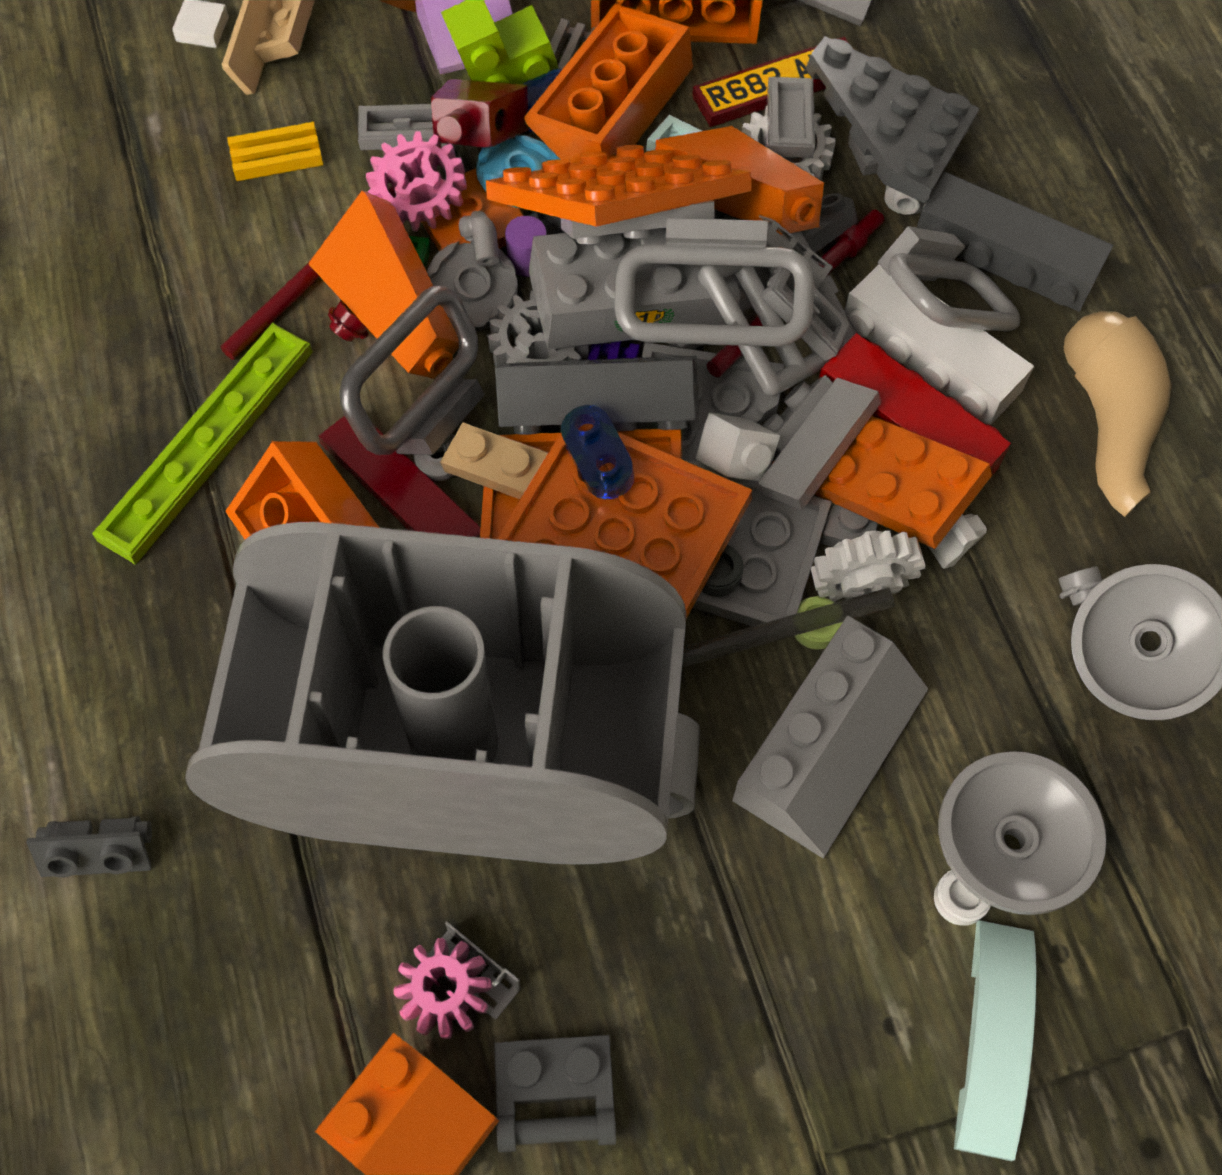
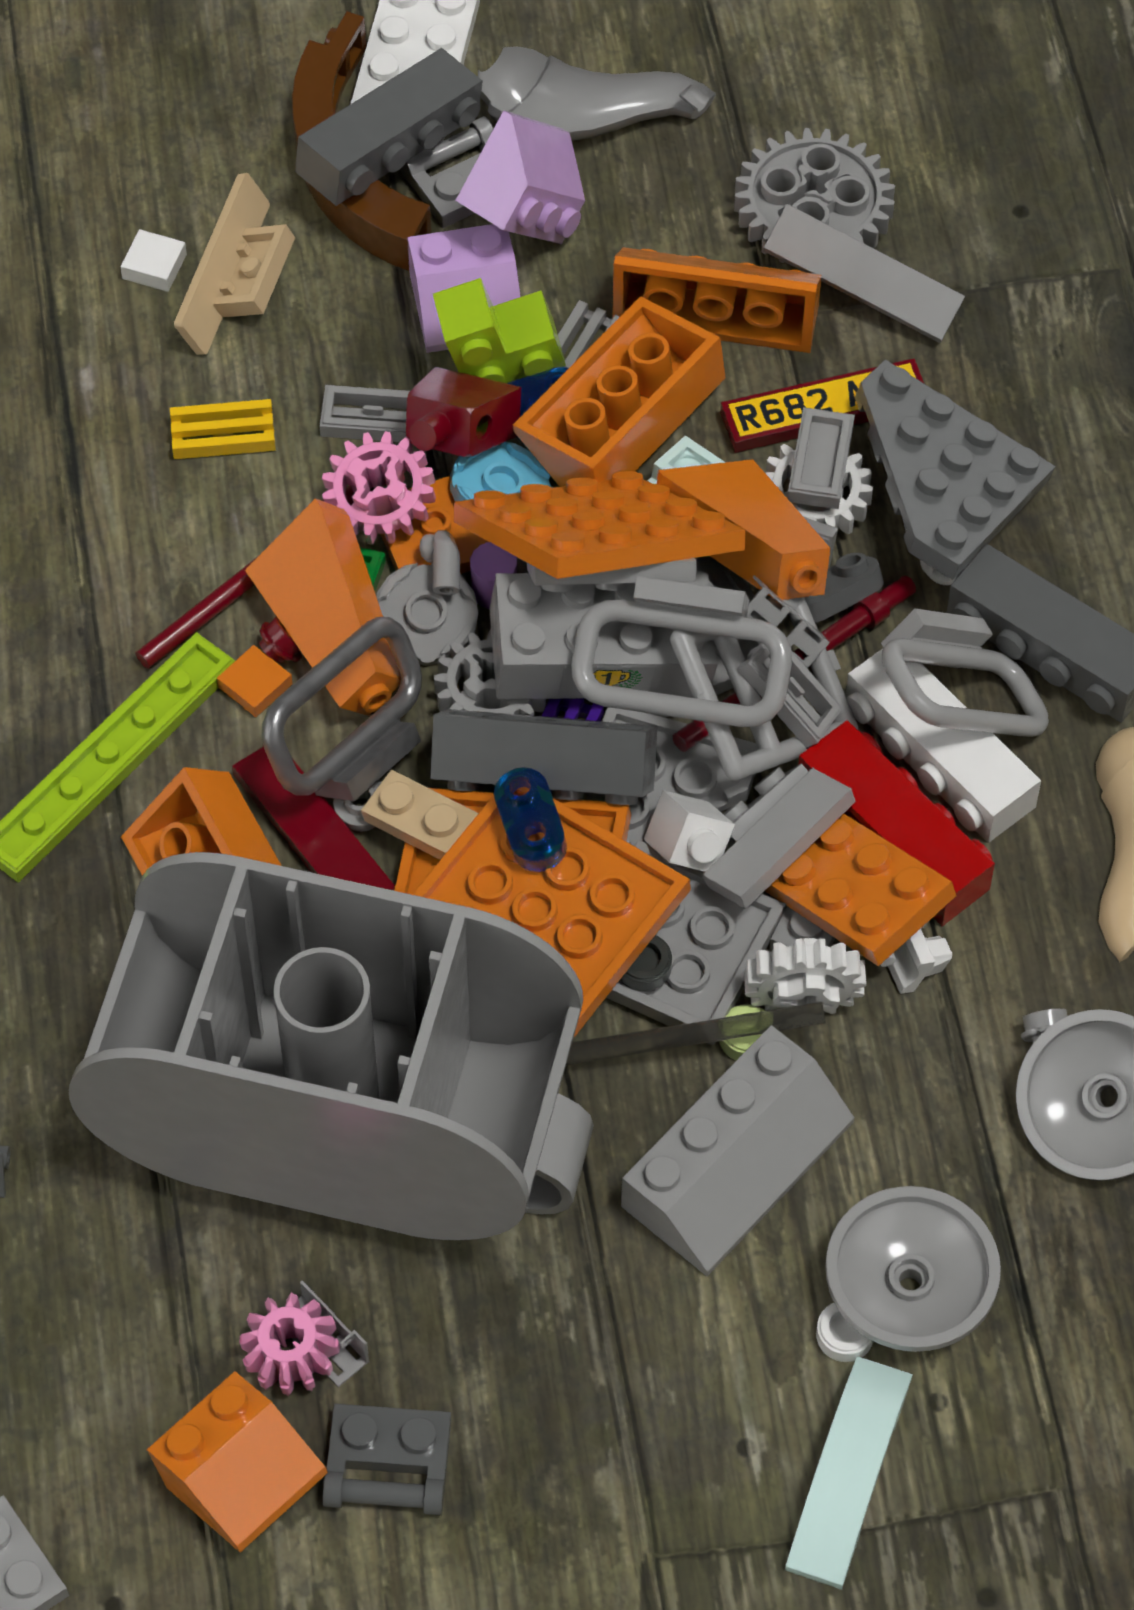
camera: 10 degrees right, 5 degrees down
none -> orange tile [217,645,293,718]

